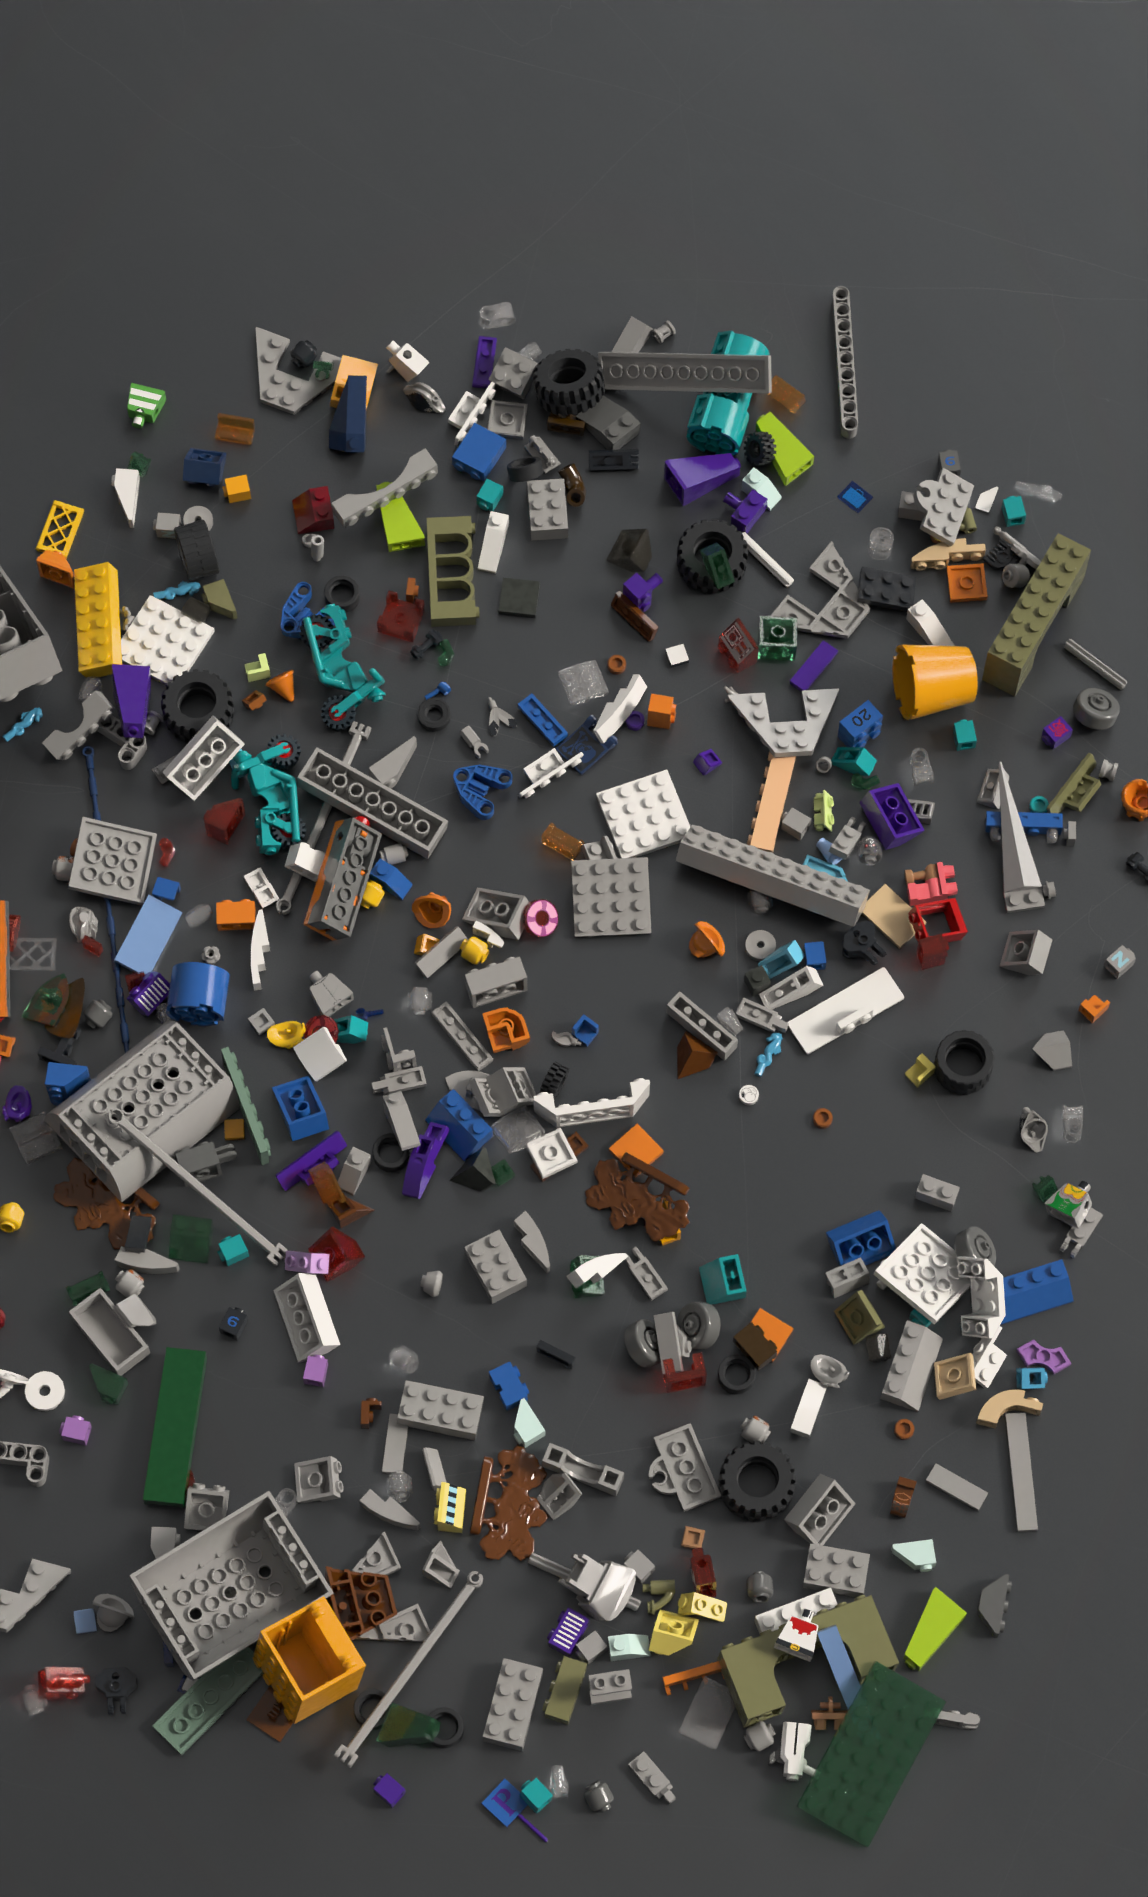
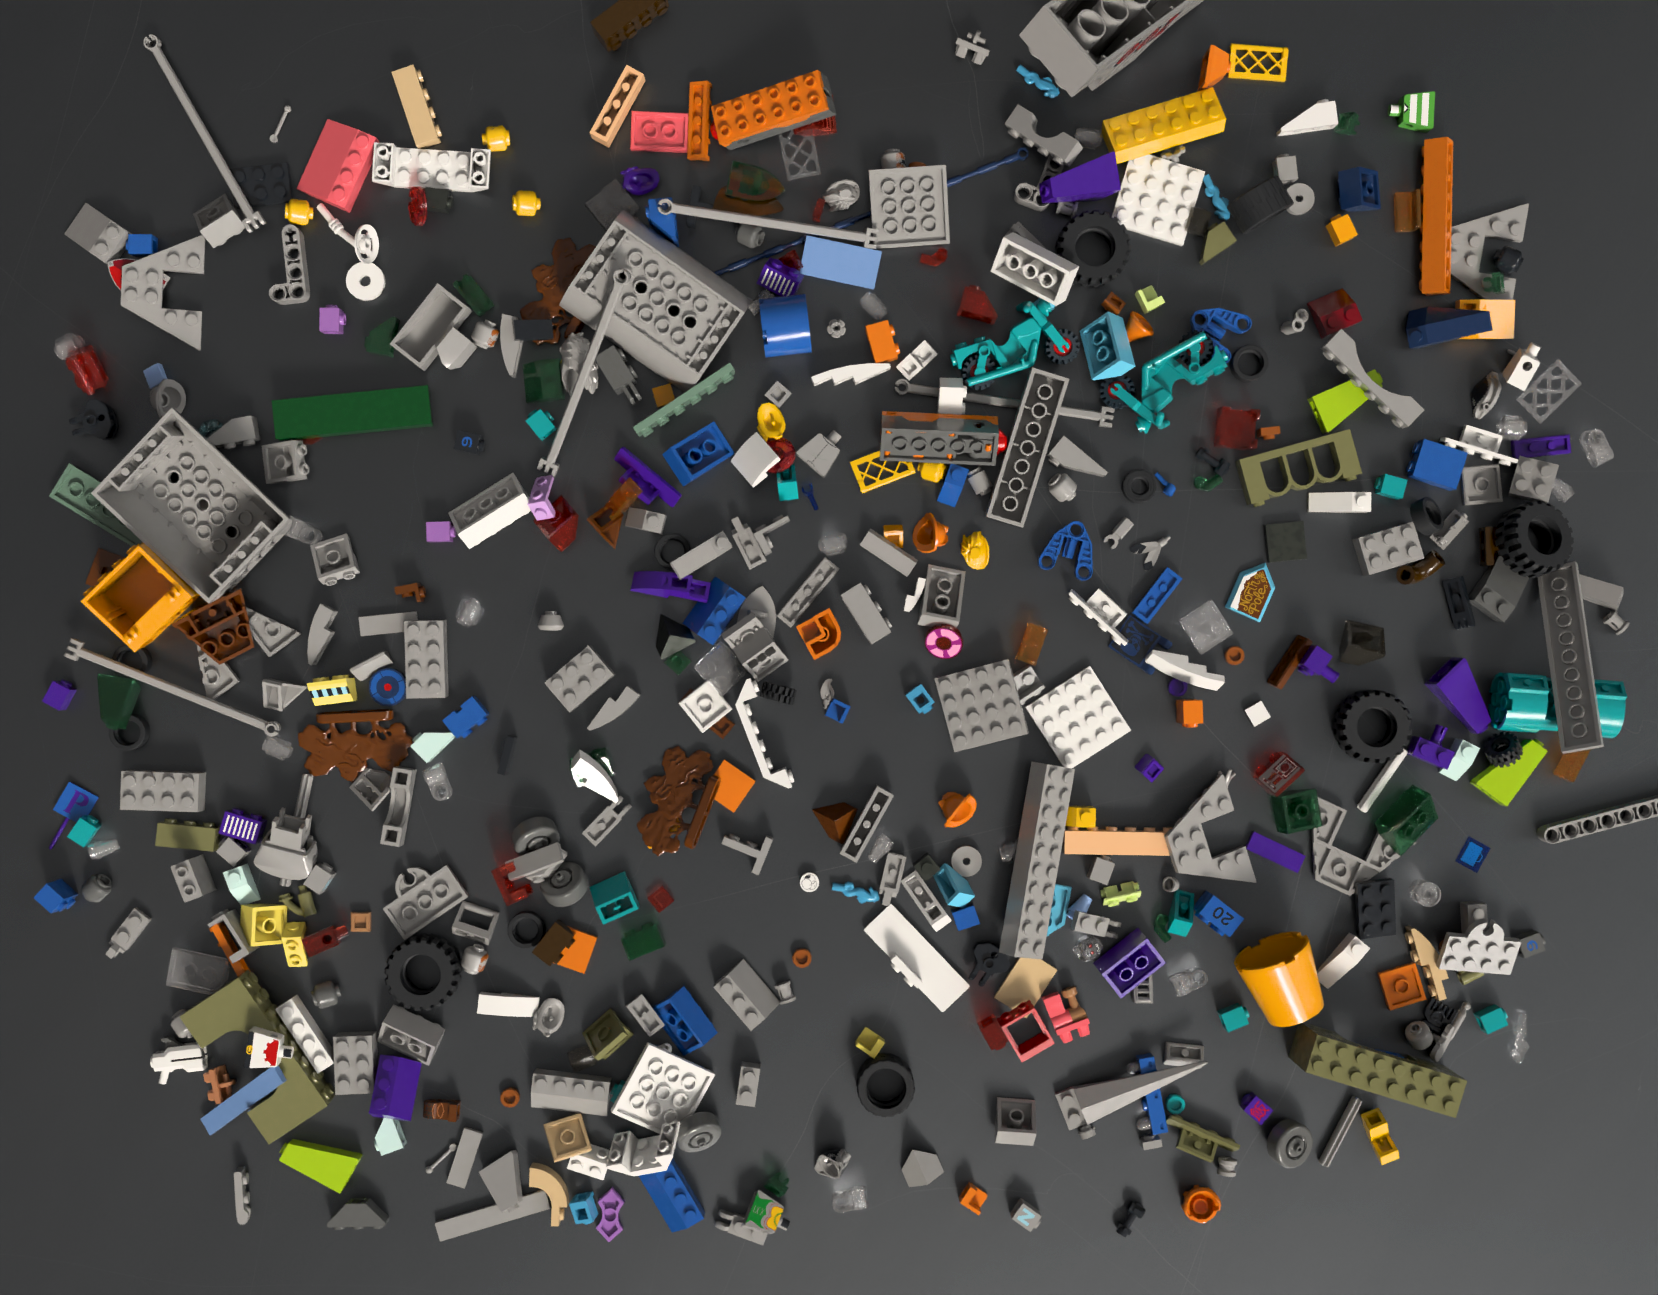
camera: 80 degrees right, 20 degrees up
blue panel [152,877,181,901] -> none
clear head [386,1471,413,1502] -> none
yellow head [460,936,489,965] -> none
clear green slope [700,543,735,589] -> none
clear green plate [796,1661,946,1847] -> none
white sticker [975,487,998,512] -> none
none -> blue brick [34,879,78,913]
none -> light grey panel [207,909,260,963]
none -> clear brick [262,736,293,760]
none -> tile [369,668,406,706]
none -> dark purple slope [369,1054,422,1121]
none -> clear piece [422,762,453,801]
none -> light grey hinge [425,1143,457,1173]
none -> light grey tile [452,900,500,945]
none -> light grey slope [479,1150,523,1213]
none -> light grey head [560,332,599,396]
none -> clear green brick [620,922,666,961]
none -> clear red tile [647,885,674,913]
none -> light grey hinge [657,198,879,249]
none -> light grey slope [713,958,780,1031]
none -> light grey bracket [722,834,773,875]
none -> light grey bush [774,980,796,1005]
none -> yellow window [850,451,916,494]
none -> dark azure brick [905,684,935,714]
none -> yellow hat [961,531,989,570]
none -> light grey head [1048,473,1077,502]
none -> yellow slope [1065,806,1096,827]
none -> medium azure slope [1080,312,1135,380]
none -> tile [1225,563,1275,623]
none -> yellow brick [1361,1108,1399,1165]
none -> clear green slope [1375,785,1438,856]
none -> orange brick [1419,137,1453,296]
none -> clear head [1496,415,1527,440]
none -> clear window [1517,359,1582,424]

